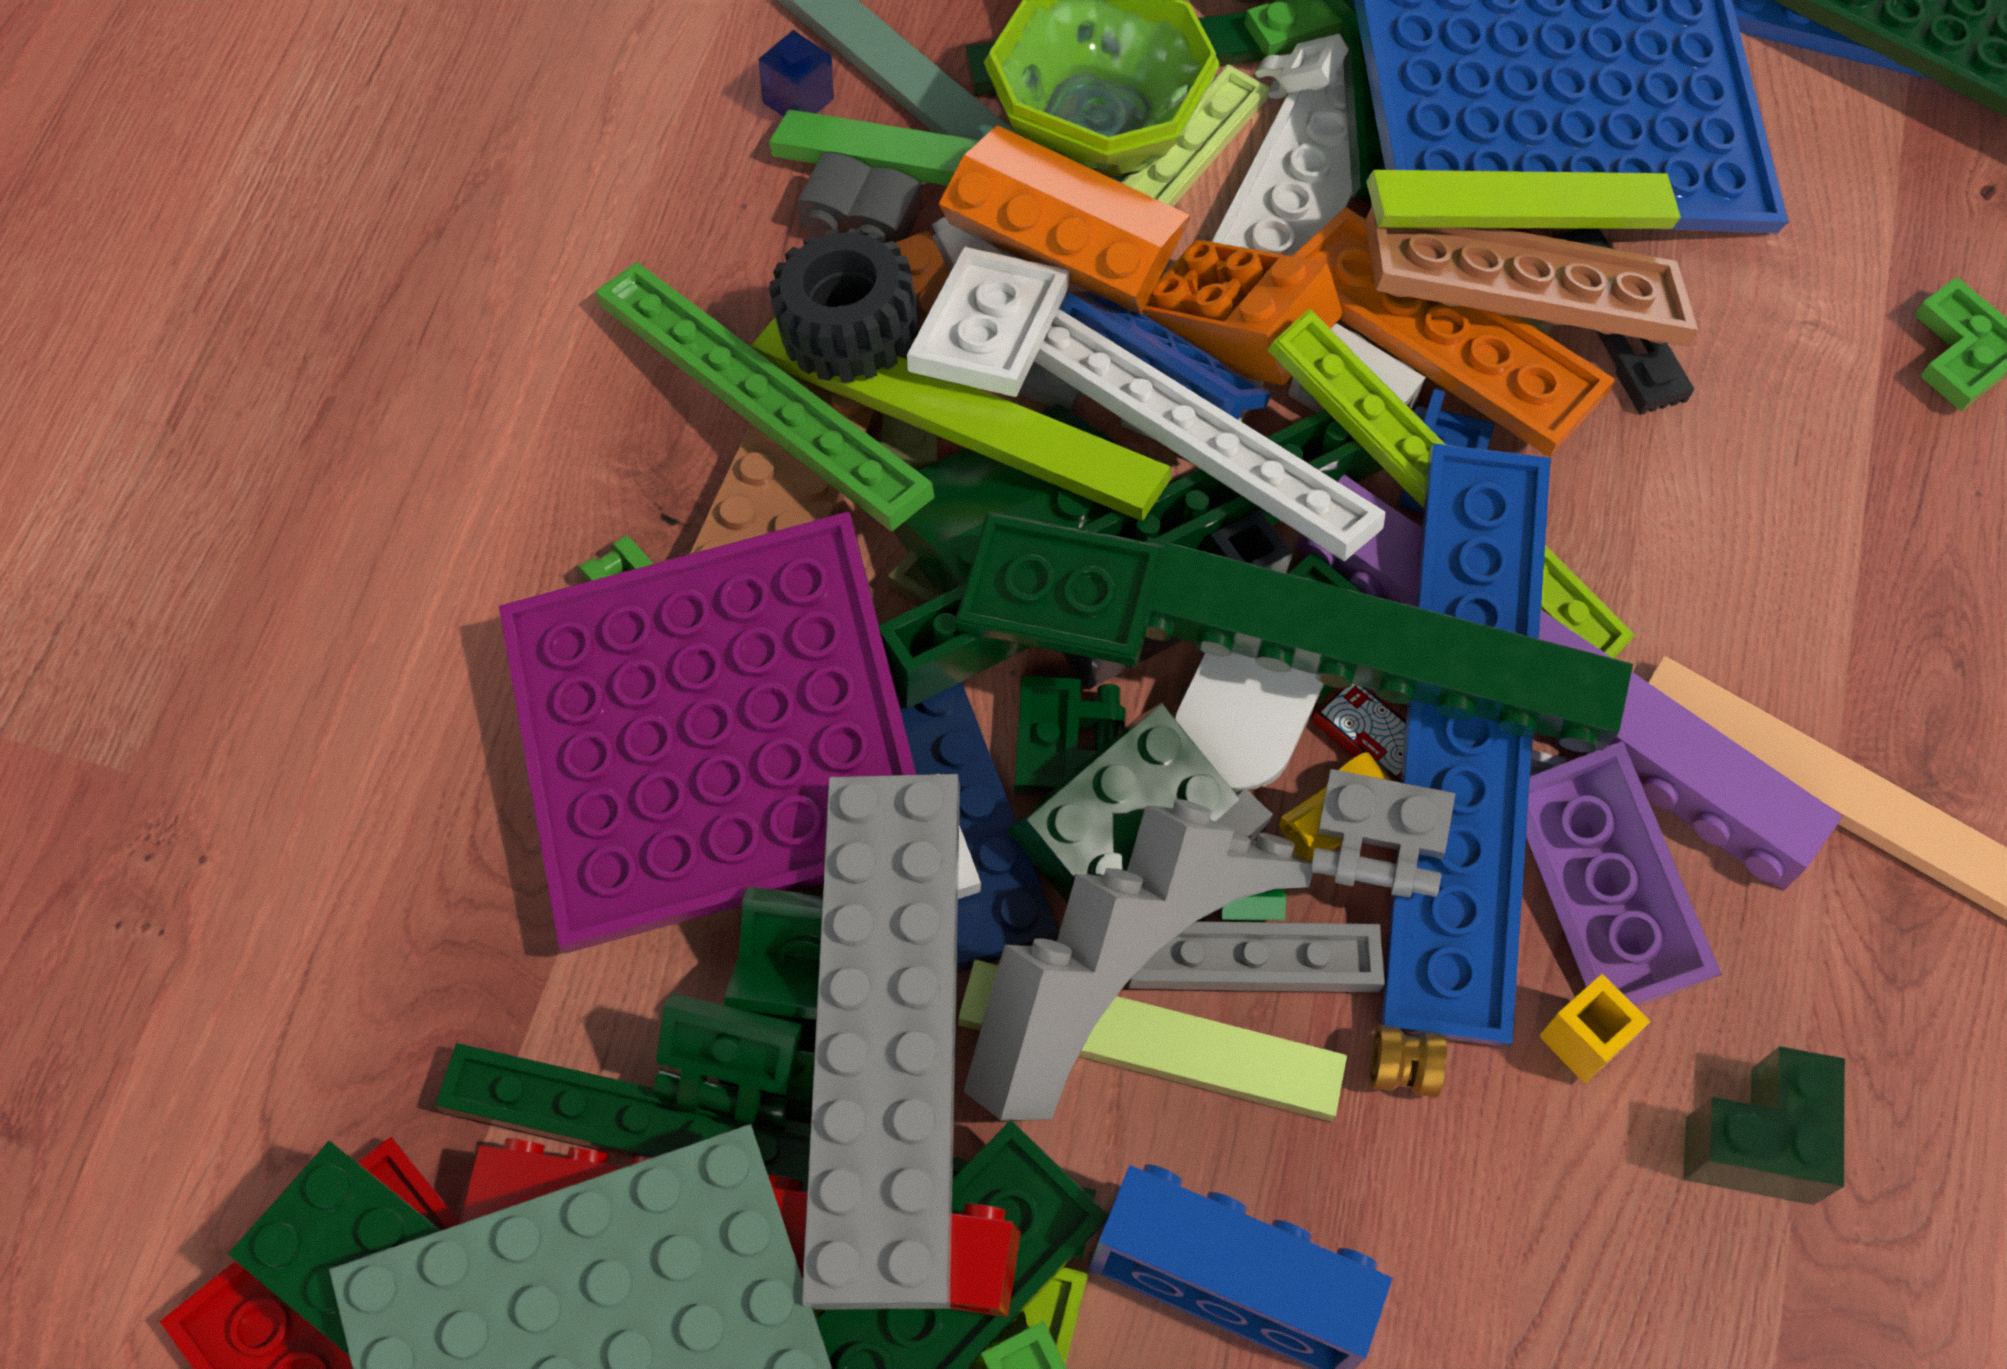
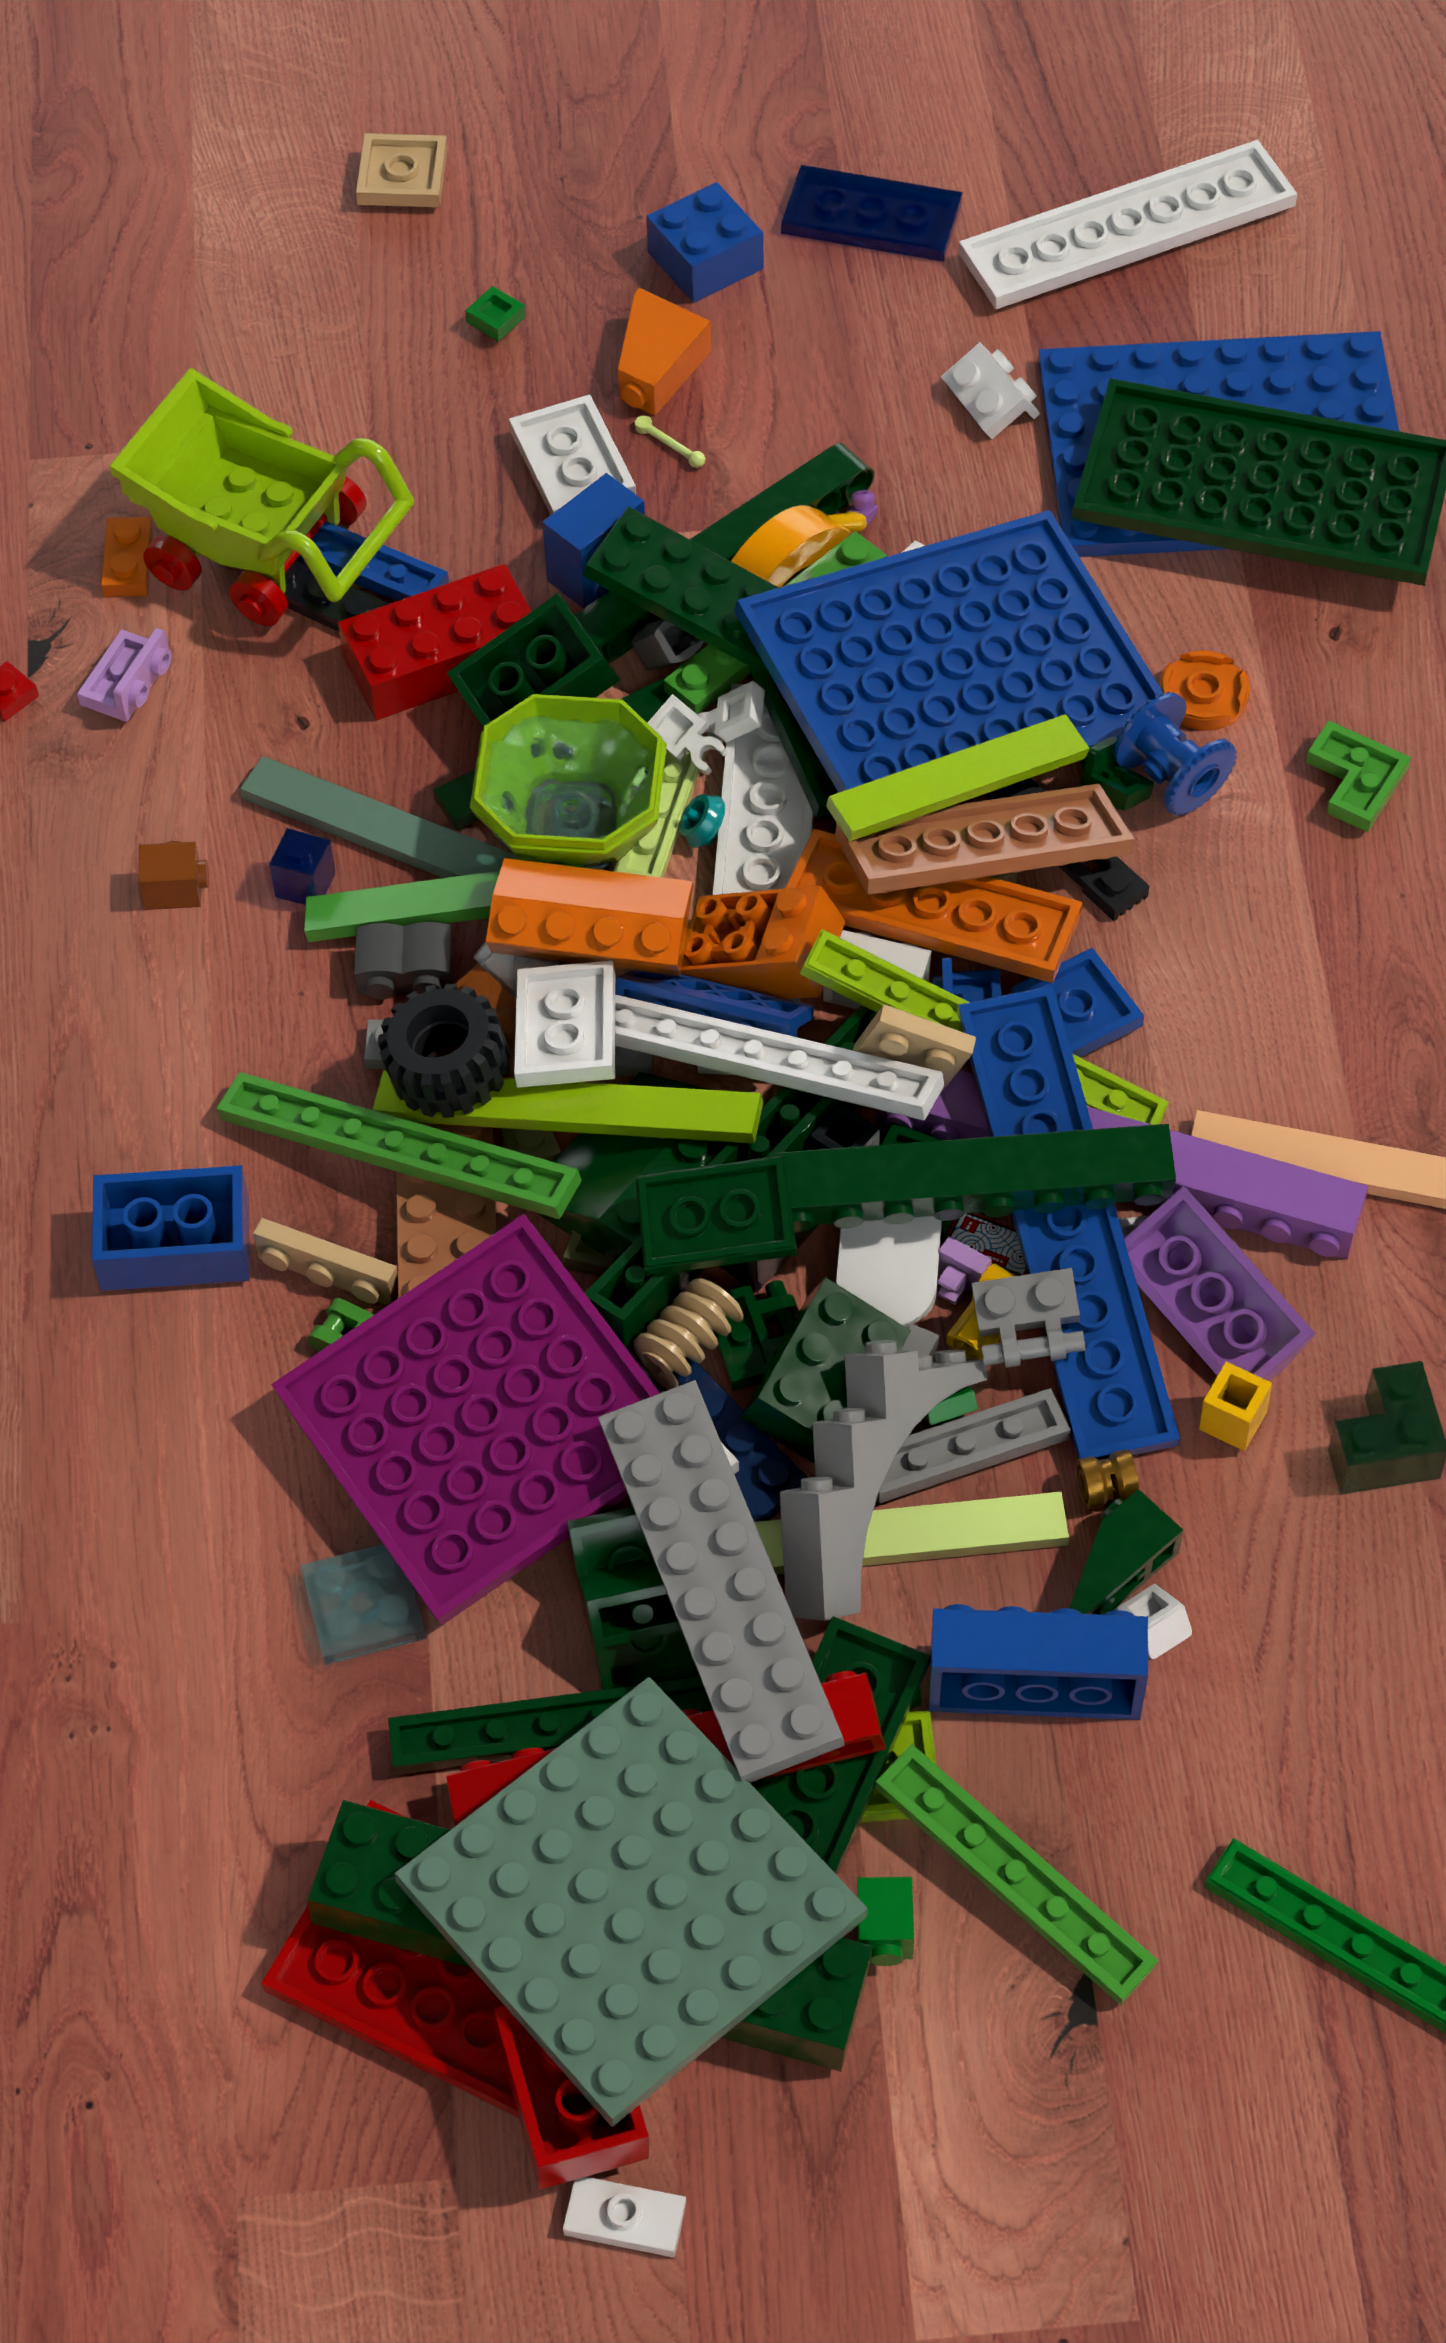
camera: 15 degrees left, 5 degrees down
dark green plate [653,993,802,1126] -> none
none -> blue brick [92,1165,250,1291]
none -> dark orange brick [138,841,209,910]
none -> tan plate [253,1218,398,1305]
none -> clear light blue plate [300,1544,427,1665]
none -> tan piece [633,1278,743,1390]
none -> white plate [648,694,727,775]
none -> teal hat [679,794,725,848]
none -> tan plate [853,1004,976,1093]
none -> lavender tile [938,1236,992,1305]
none -> blue plate [1011,948,1144,1057]
none -> dark green slope [1069,1489,1183,1615]
none -> dark green bracket [1080,736,1154,811]
none -> blue hose [1113,692,1237,816]
none -> white slope [1113,1584,1192,1659]
none -> orange tile [1159,650,1250,731]

